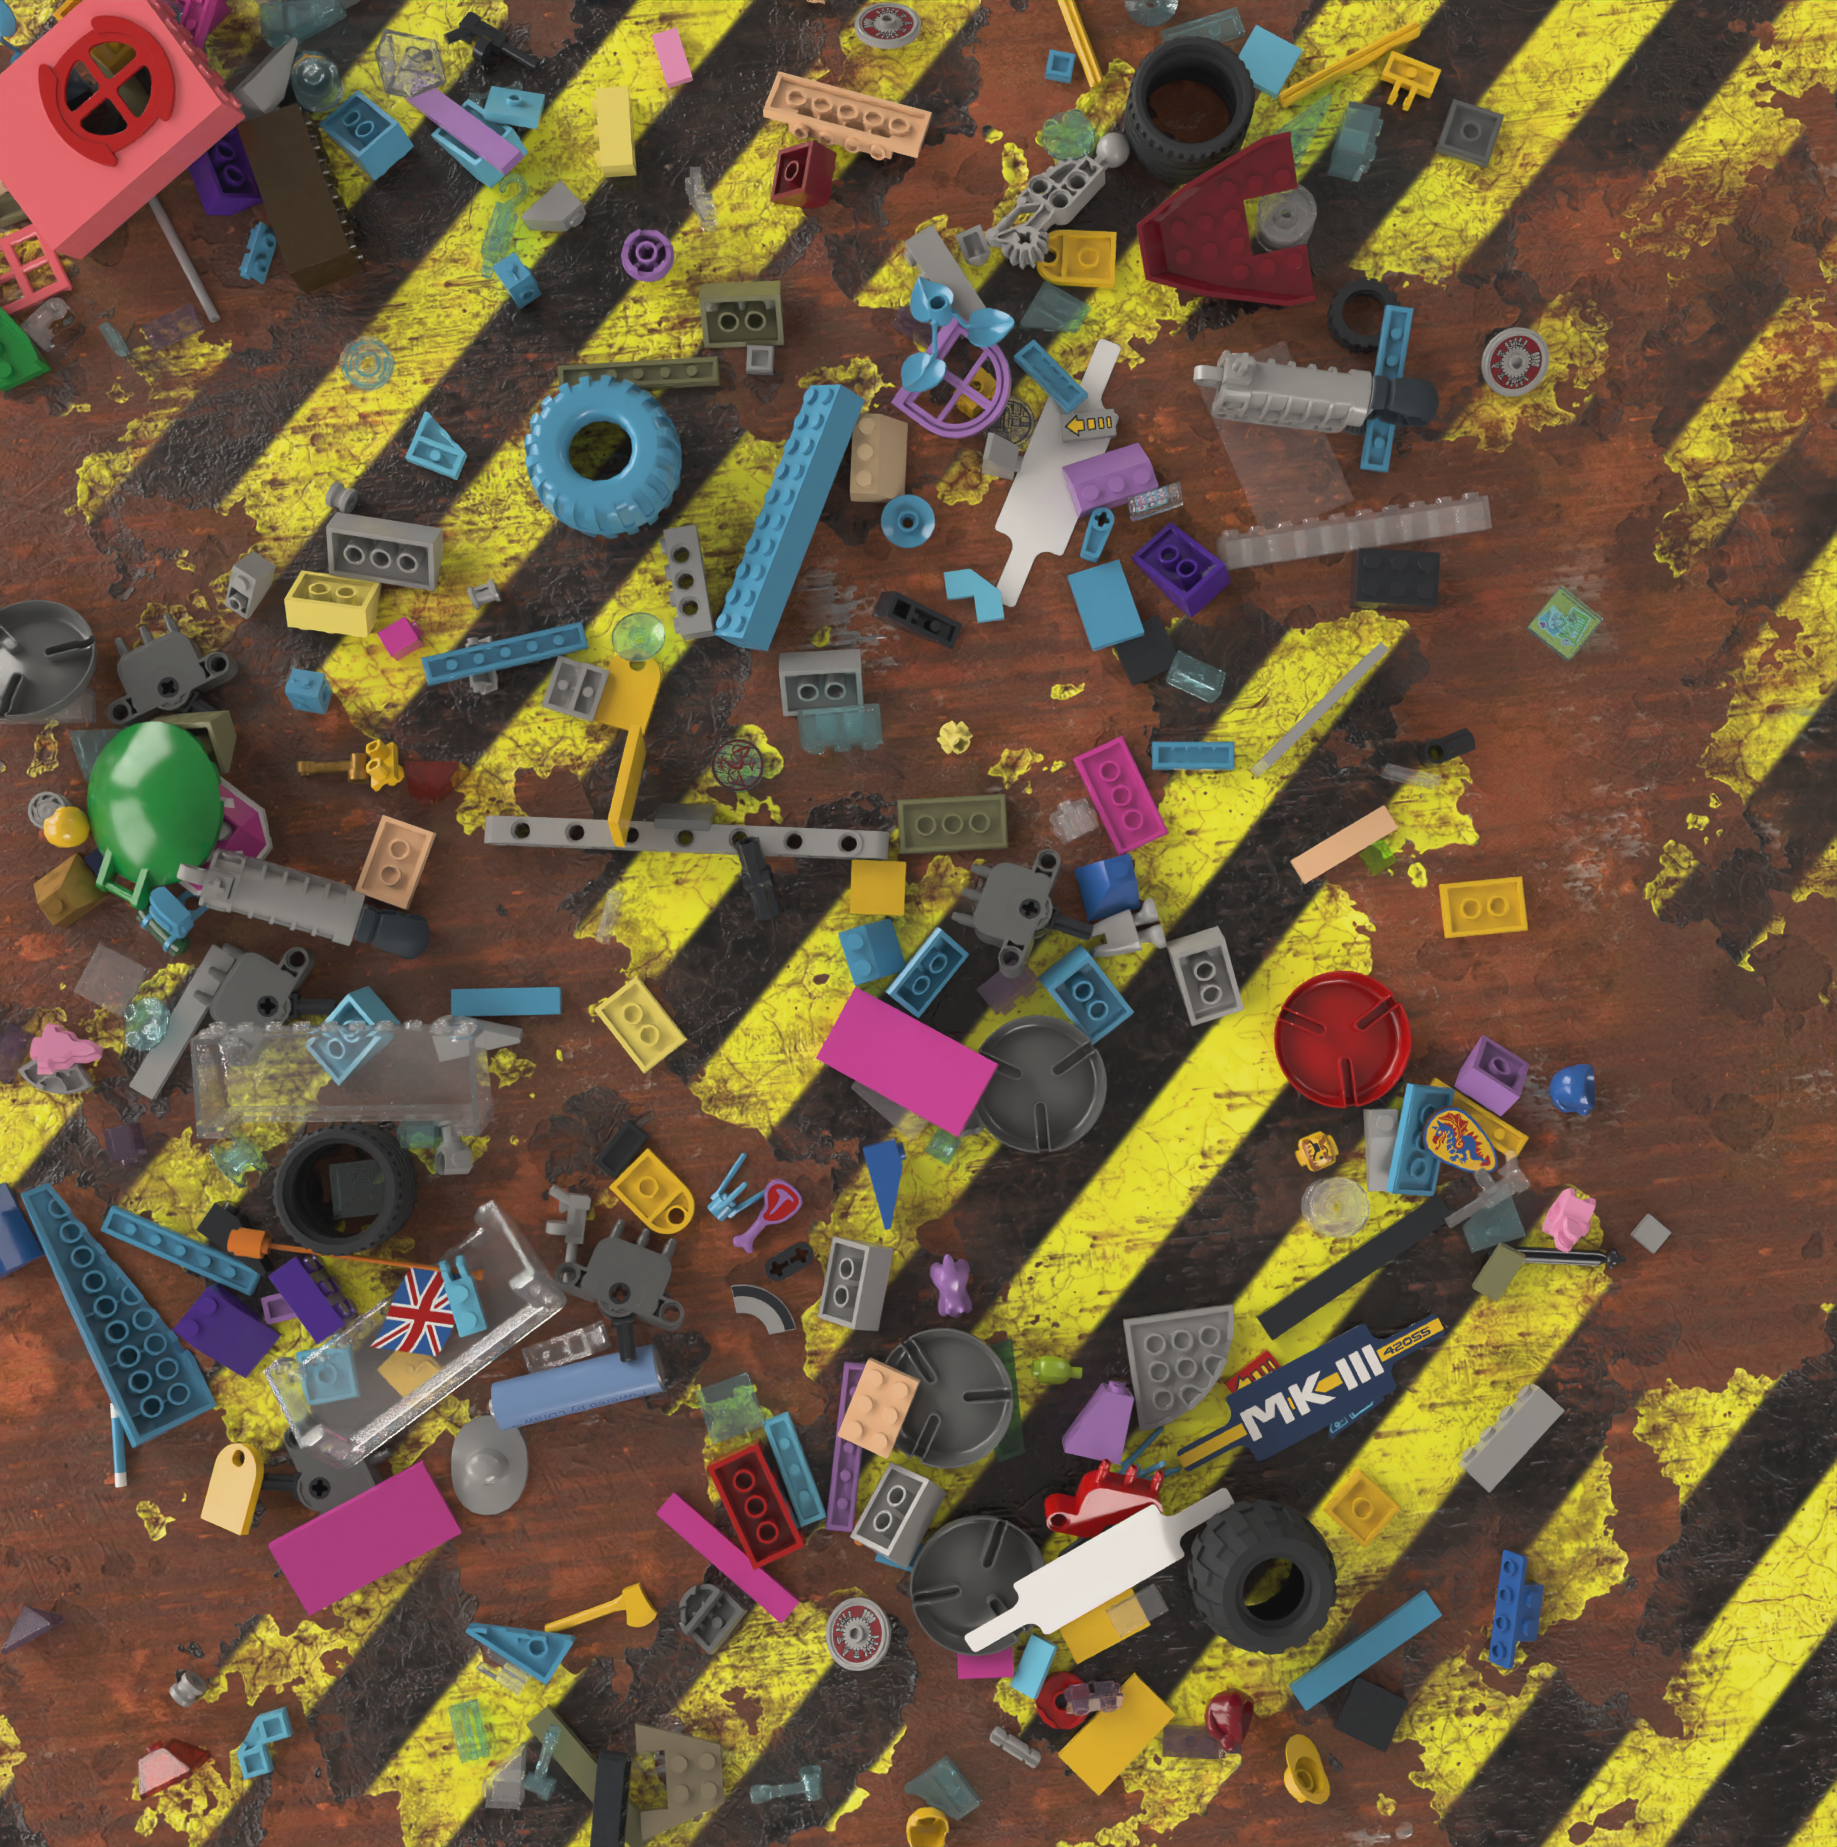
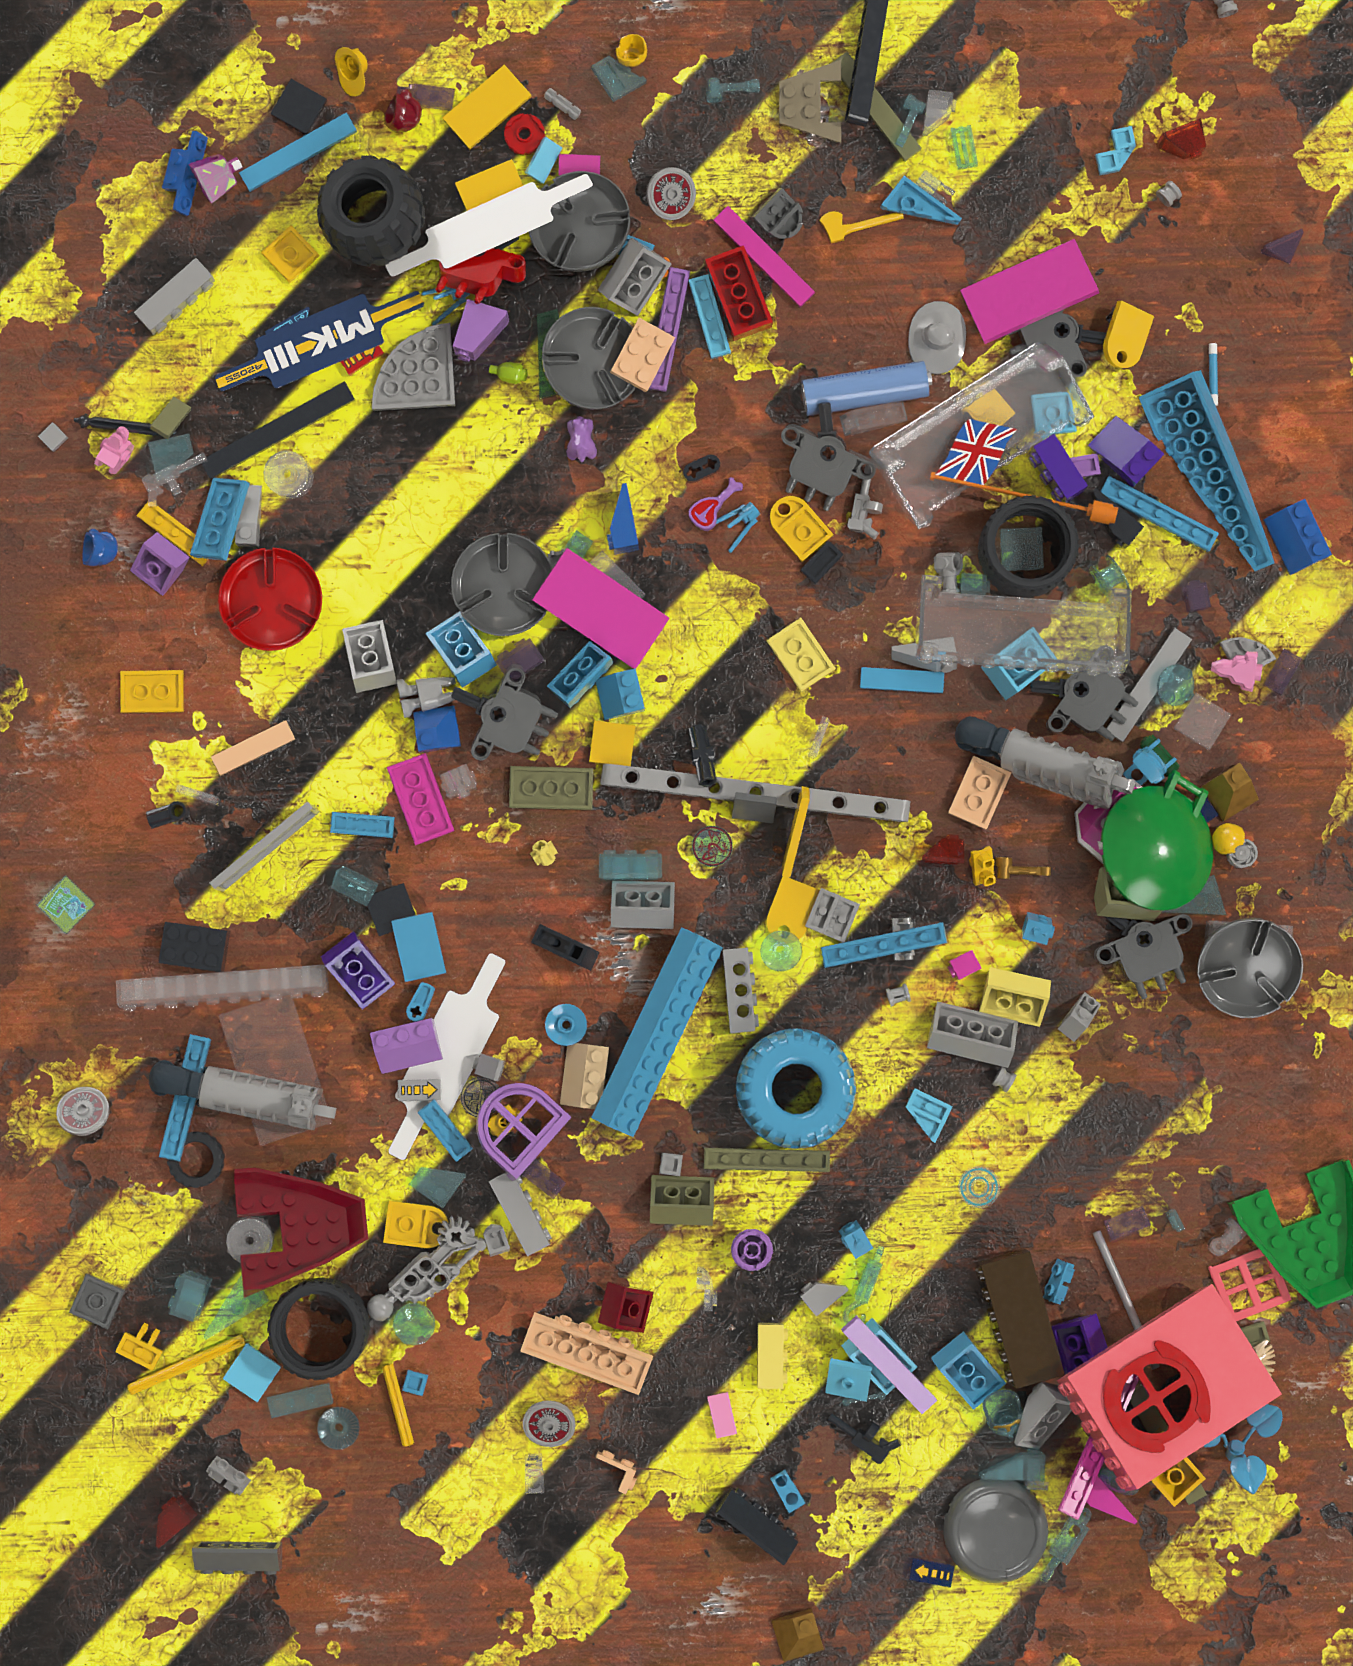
camera: 175 degrees right, 0 degrees up
clear slope [375,29,447,98] -> none
medium azure hinge [439,1255,489,1337] -> none
clear light blue tile [696,1372,766,1445] -> none
tile [731,1284,796,1335] -> none
light grey slope [818,1236,893,1331] -> none
dark azure plant [901,277,1015,392] -> none
medium azure tile [944,569,1004,623] -> none
hinge [1064,1680,1123,1716] -> none
clear tile [1106,1584,1169,1638] -> none
clear tile [1128,481,1183,522] -> none
head [1295,1131,1339,1172] -> none
clear neon green tile [1358,838,1398,876] -> none
shield [1421,1106,1498,1173] -> none
none -> torso [189,154,243,203]

